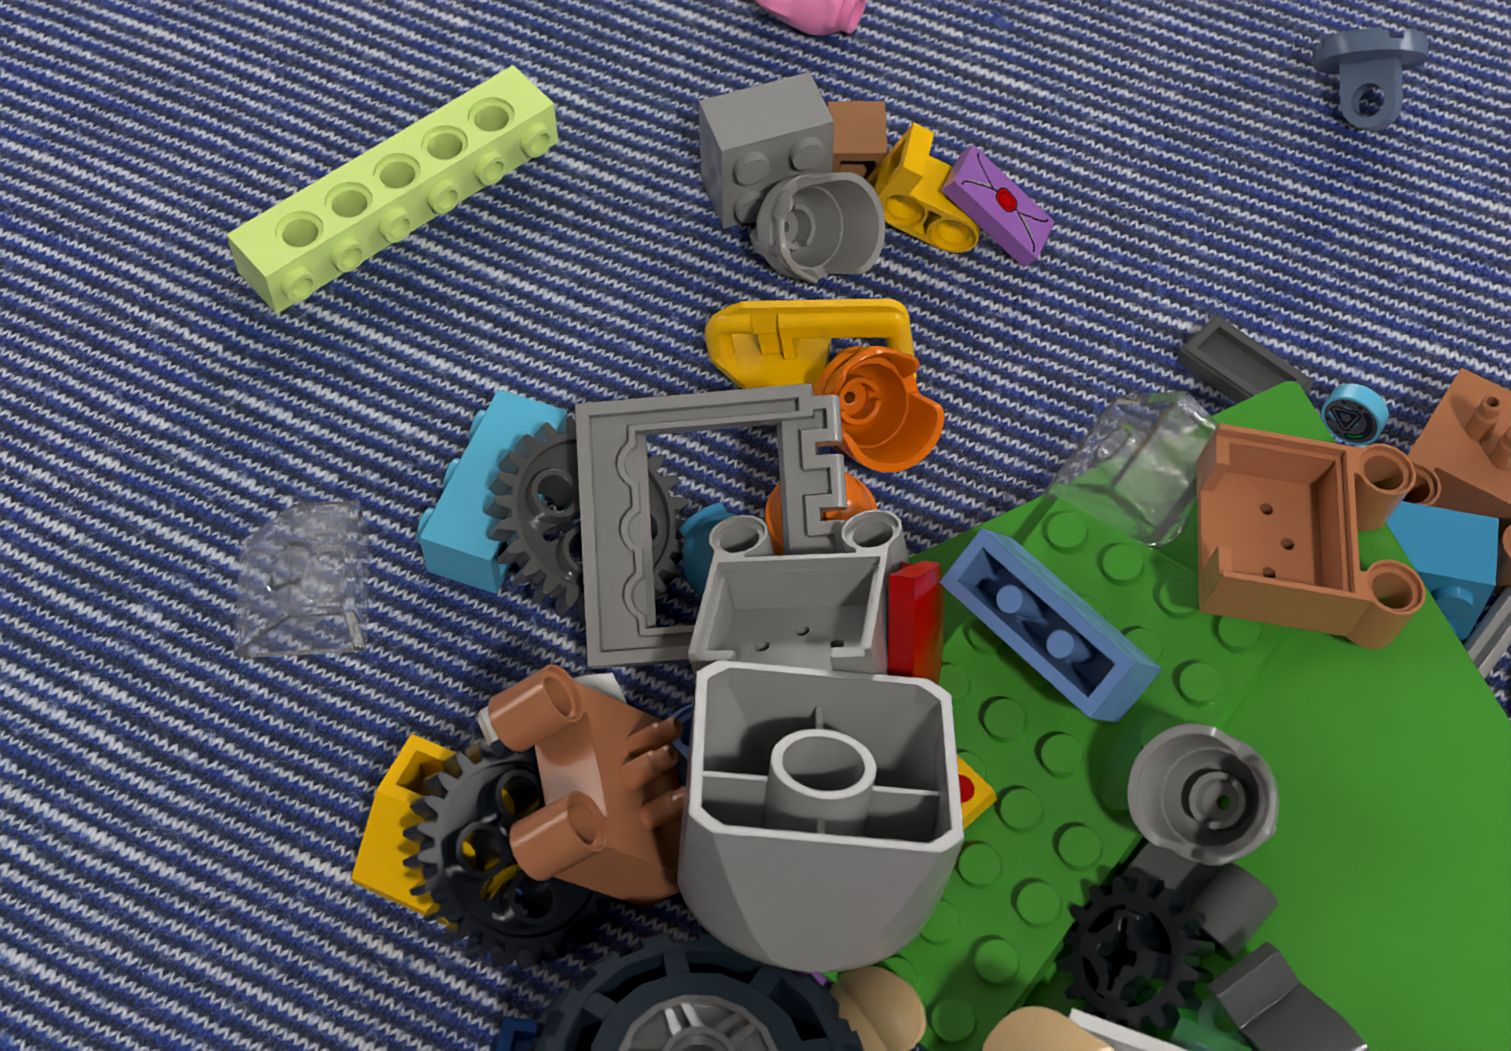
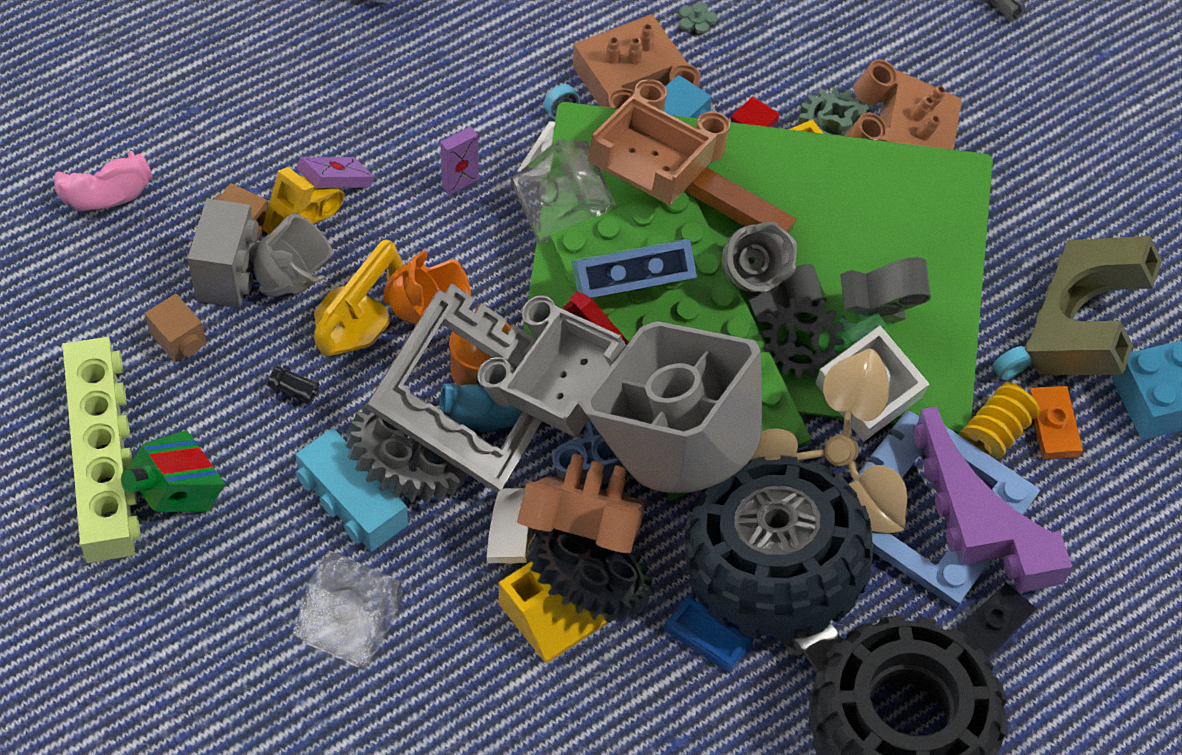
camera: 65 degrees left, 0 degrees up
dark grey tile [1176,315,1314,404] -> none
none -> green torso [121,430,225,512]
none -> medium nougat brick [144,294,206,363]
none -> black pin [268,365,320,405]
none -> medium lavender tile [440,127,479,195]
none -> dark orange tile [684,167,797,233]

